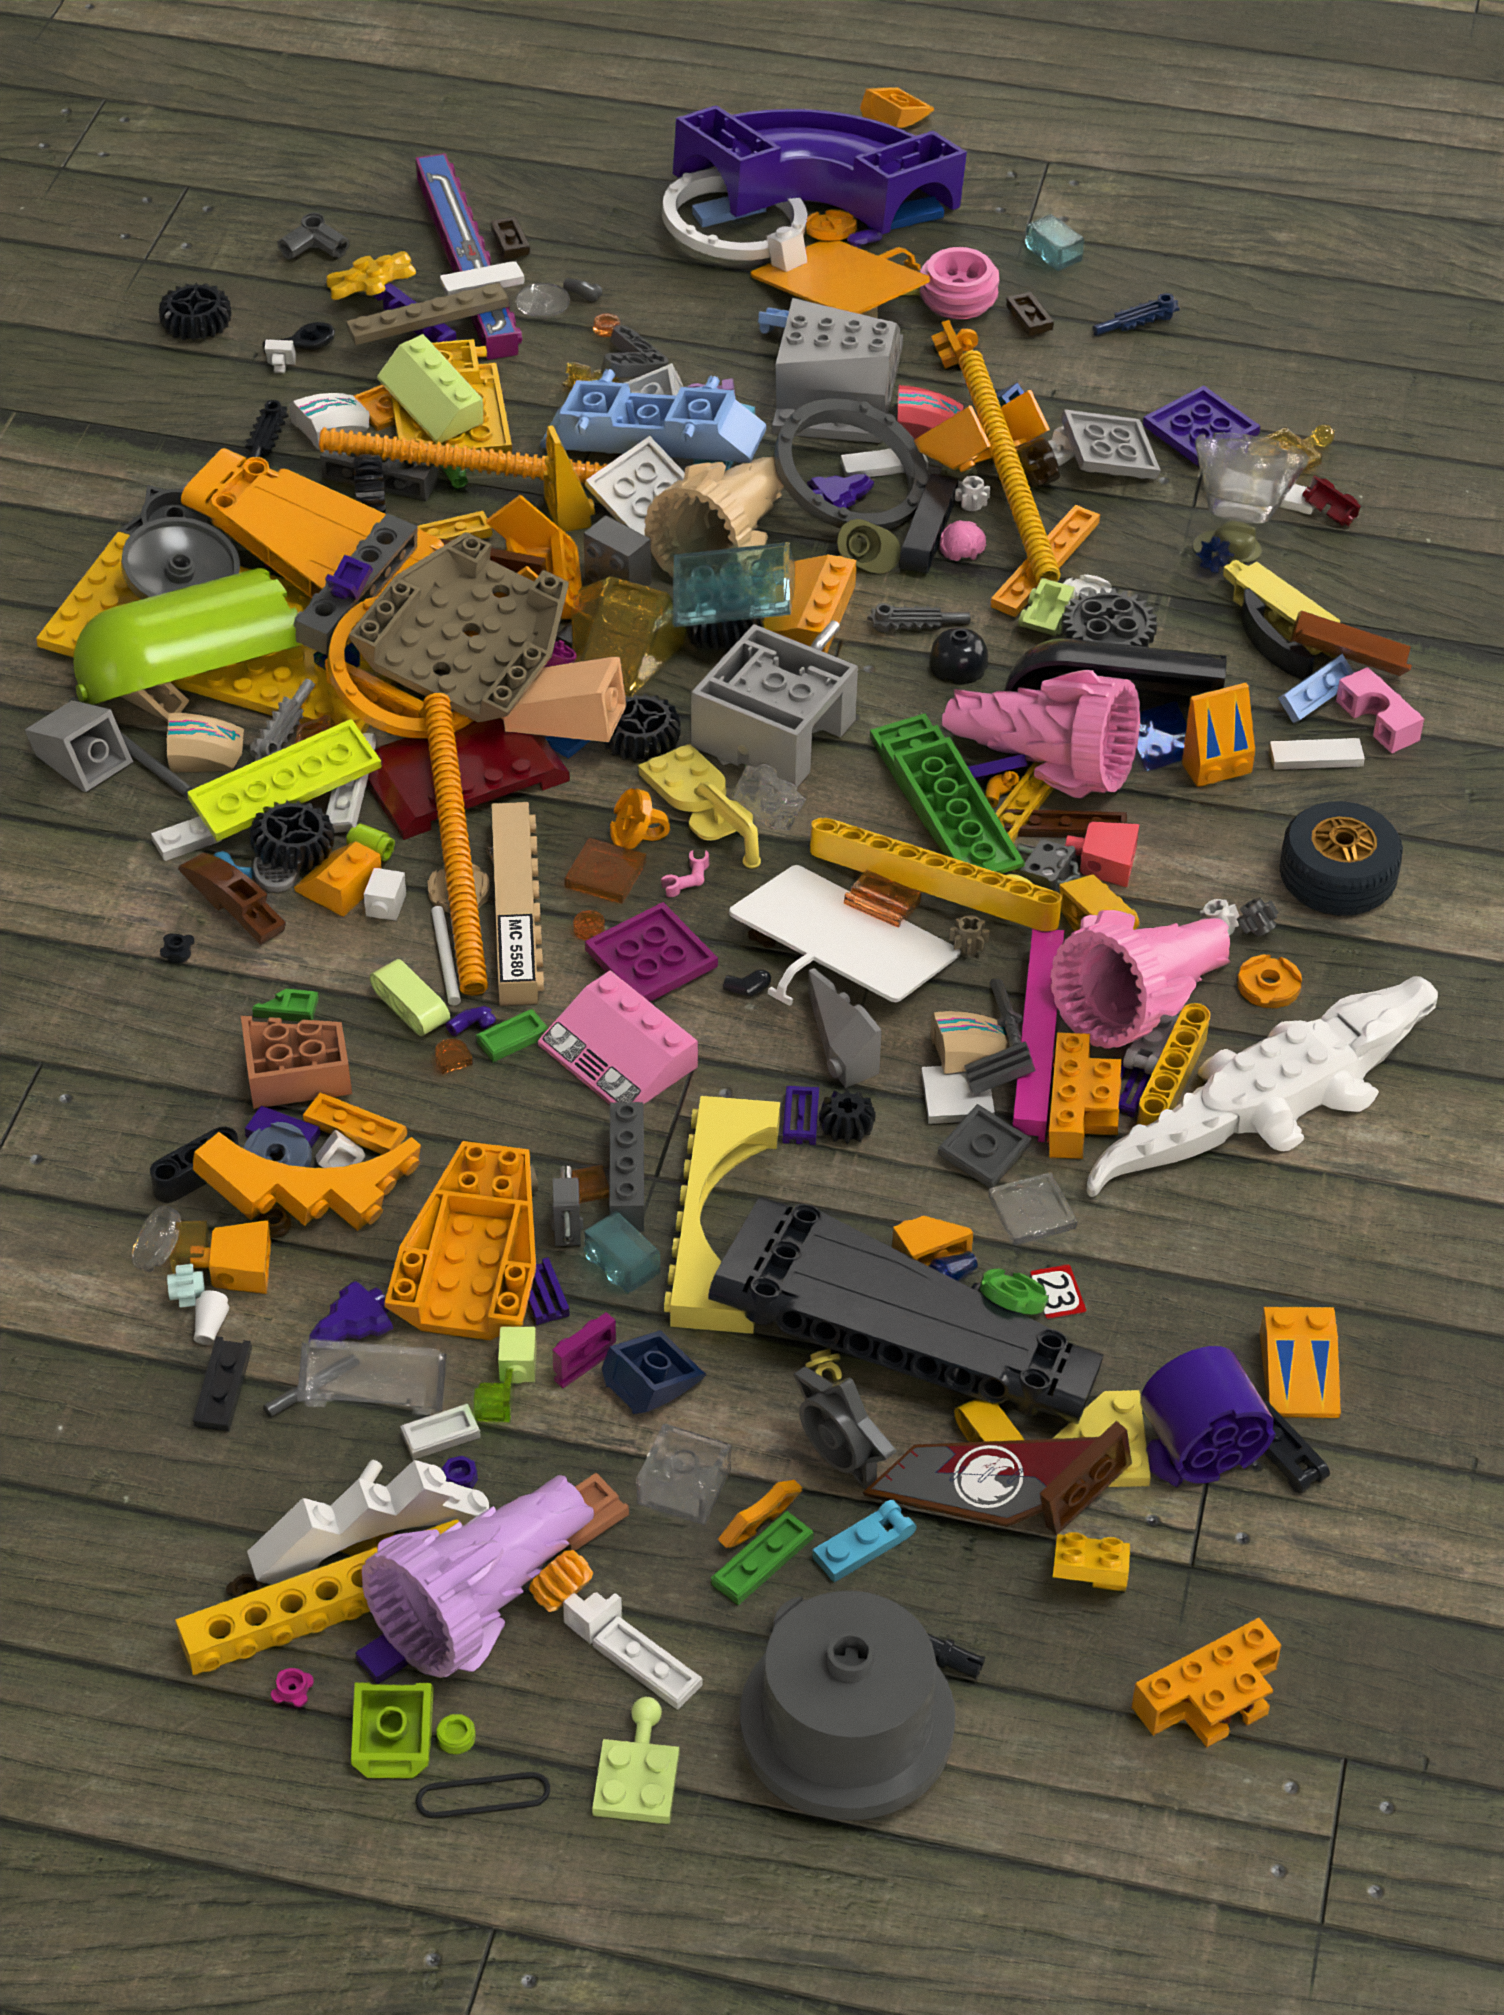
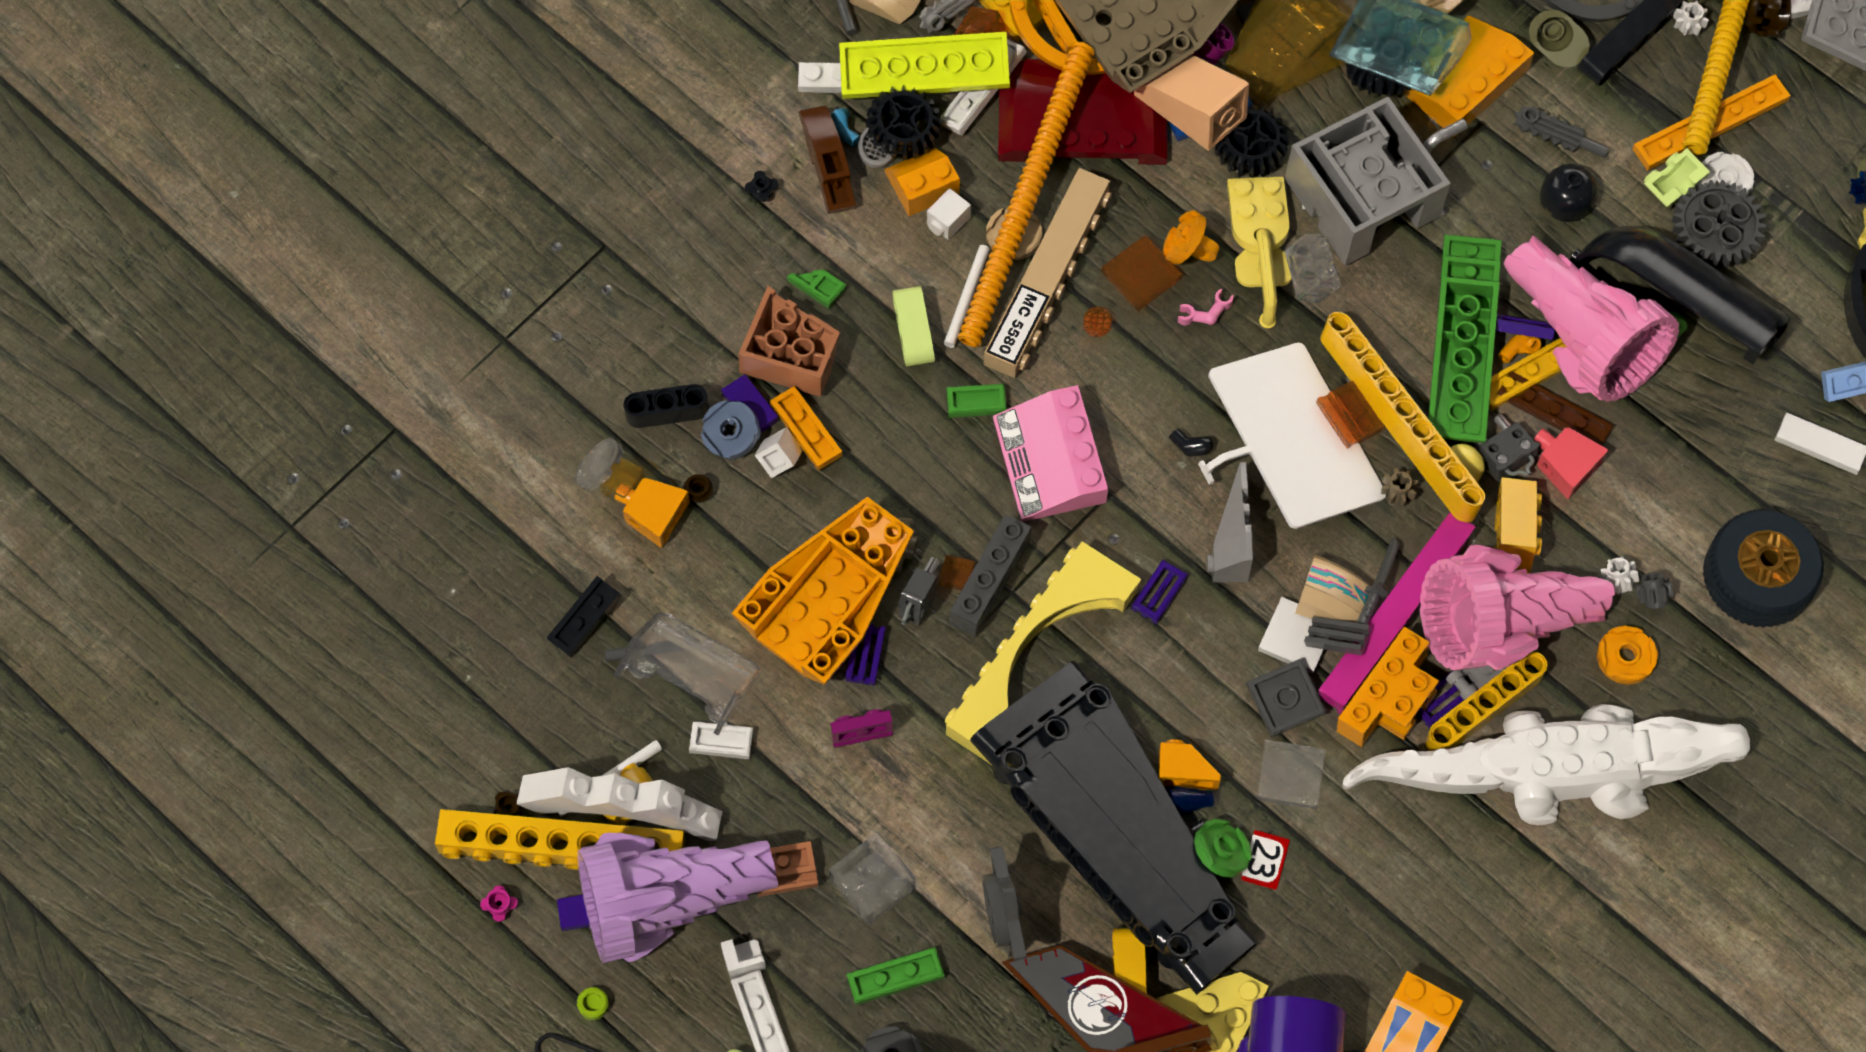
camera: 30 degrees right, 20 degrees up
light aqua gear [167,1264,205,1308] -> none
light orange arch [193,1132,421,1231] -> none
white cone [193,1290,230,1345] -> none
dark purple rock [309,1281,393,1347] -> none
lime brick [346,823,395,862] -> none
lime slope [351,1682,434,1778] -> none
clear orange tile [435,1039,473,1074] -> none
dark purple tile [441,1456,478,1489] -> none
dark purple arm [446,1006,496,1036] -> none
clear neon green panel [474,1368,515,1423] -> none
yellowish green brick [498,1327,537,1383] -> none
light orange gear [529,1550,593,1612] -> none
clear light blue brick [584,1211,660,1294] -> none
magenta plate [585,902,718,1002] -> none
dark blue slope [601,1330,706,1414] -> none
light orange tile [718,1479,803,1548] -> none
light yellow plate [805,1349,842,1382] -> none
medium azure plate [812,1500,917,1582] -> none
black gear [819,1088,876,1145] -> none
bright pink hair [939,520,986,561] -> none
clear blue hinge [1136,701,1187,772] -> none
light orange slope [1182,682,1255,787] -> none

